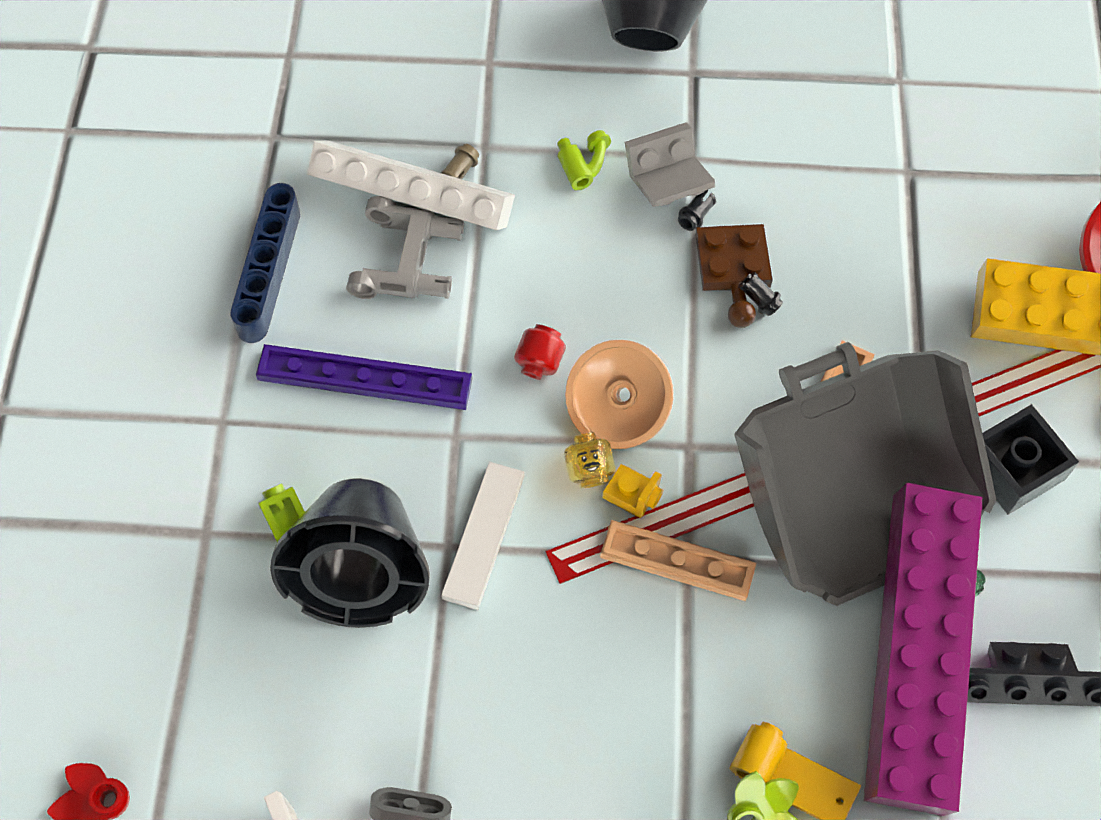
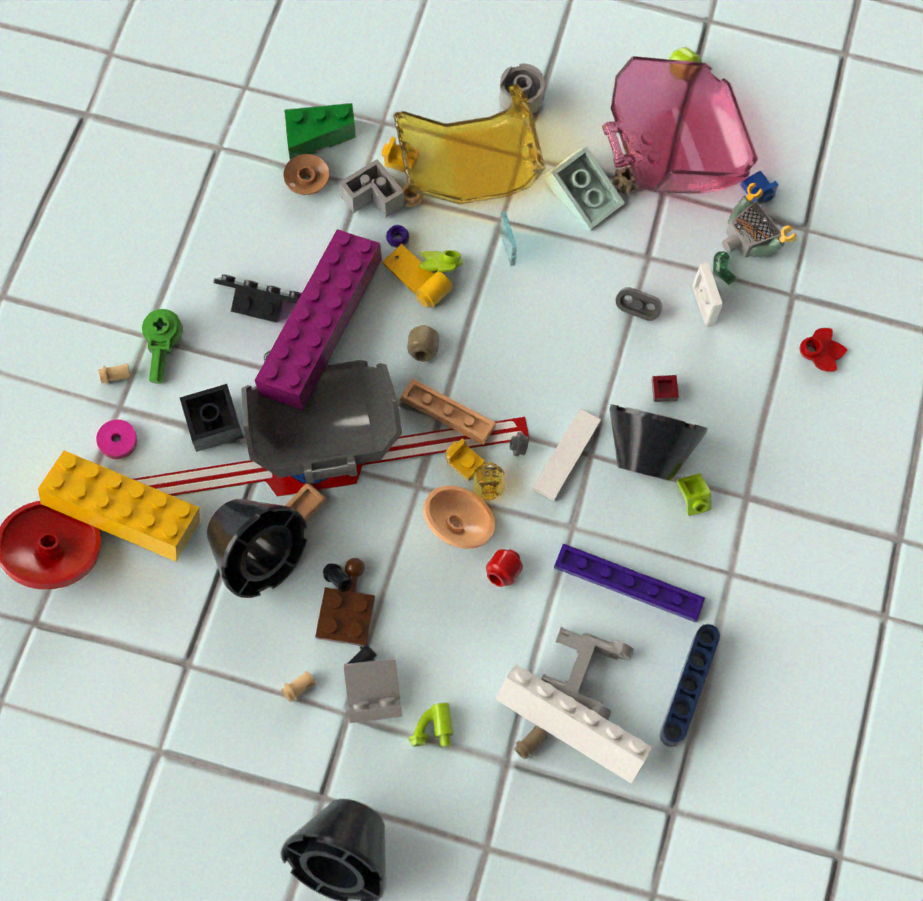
camera: 170 degrees left, 5 degrees up
none -> black cone [207,499,307,598]
none -> tan pin [281,671,316,702]
none -> dark tan head [407,325,439,362]
none -> dark grey plate [509,432,529,457]
none -> dark red plate [651,375,679,402]

